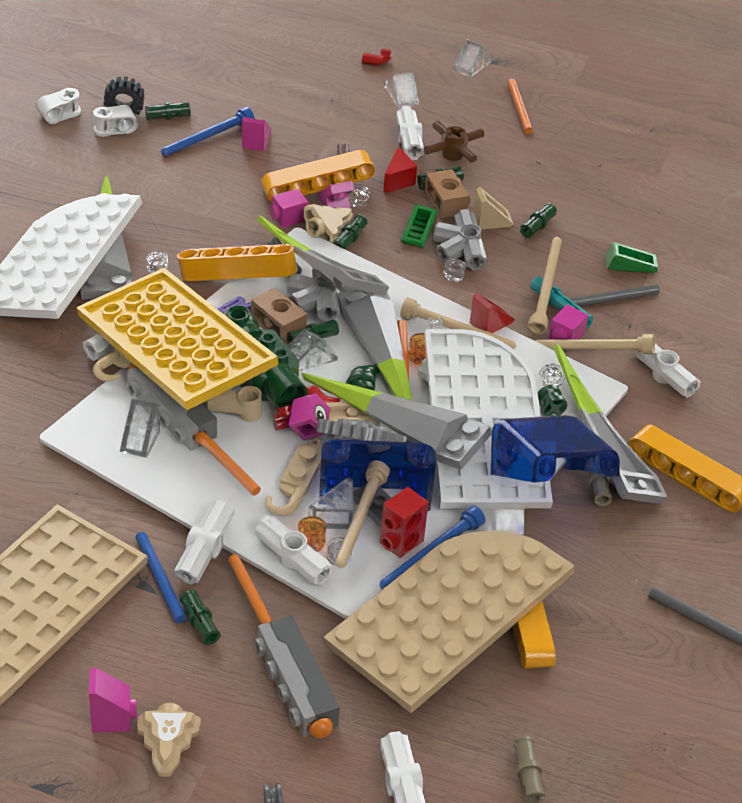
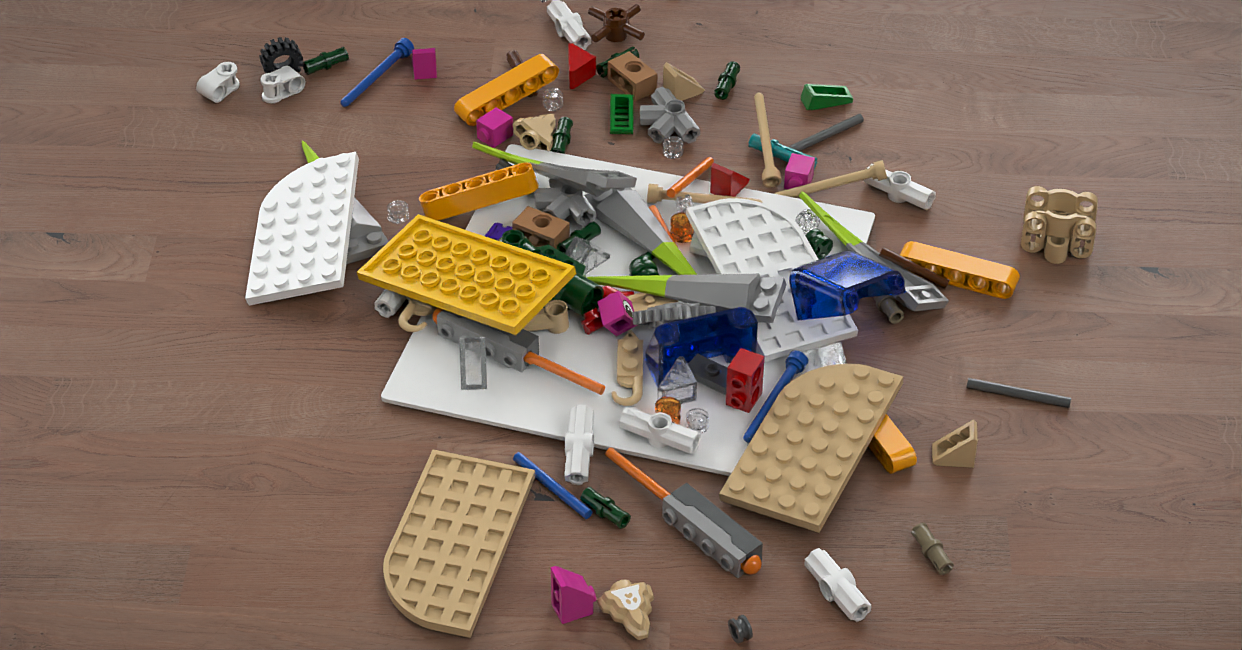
camera: 15 degrees left, 0 degrees up
dark pink slope [318,181,354,209] -> none
tan piece [335,461,390,568] -> none
none -> orange bar [667,157,714,198]
none -> reddish brown bar [879,247,950,289]
none -> tan slope [932,419,978,468]

